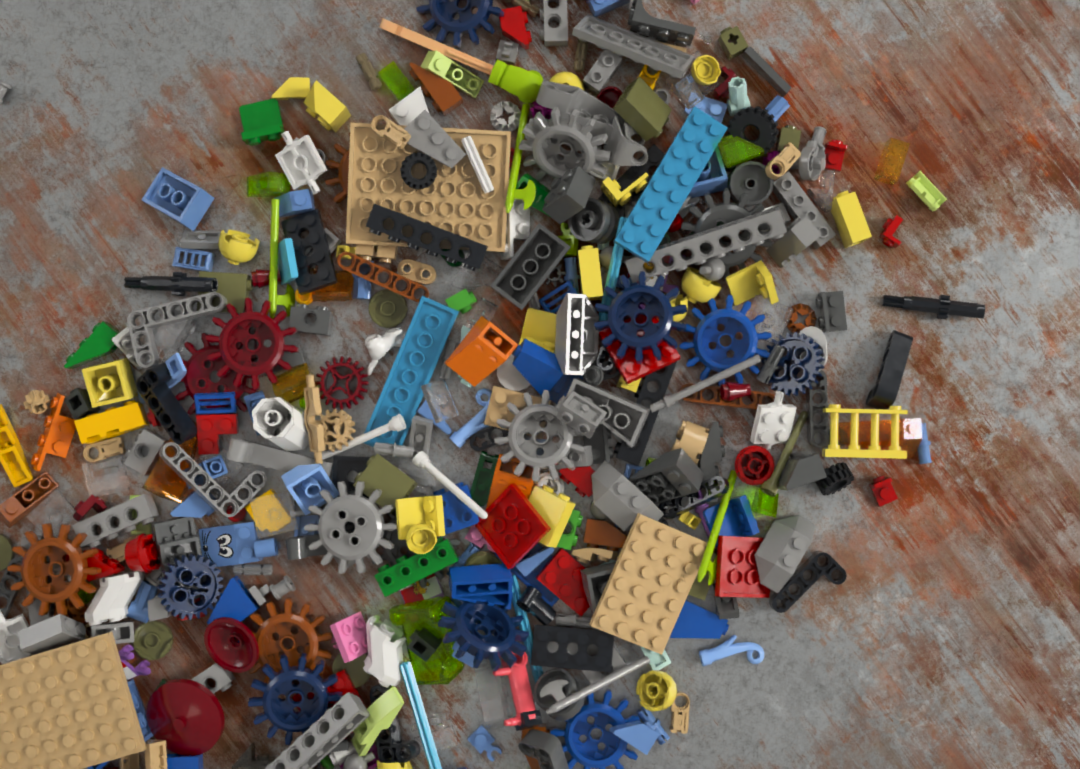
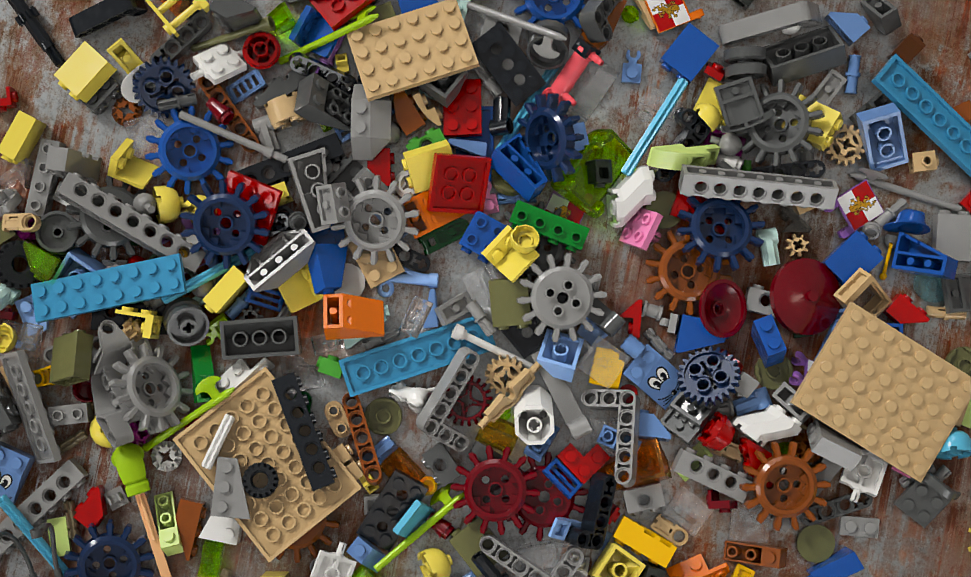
camera: 135 degrees left, 0 degrees up
tan piece [371,115,411,149] -> none
white piece [412,451,488,519] -> none
dark grey brick [542,166,596,224] -> none
none -> light yellow brick [54,41,117,103]
none -> light yellow slope [107,38,143,74]
none -> tan gear [122,317,143,342]
none -> medium blue slope [226,69,268,105]
none -> light grey piece [252,115,281,151]
none -> light grey beam [416,346,480,452]
none -> red slope [619,299,643,338]
none -> blue brick [751,314,787,368]
none -> light aqua piece [756,227,780,267]
none -> tan gear [784,234,809,257]

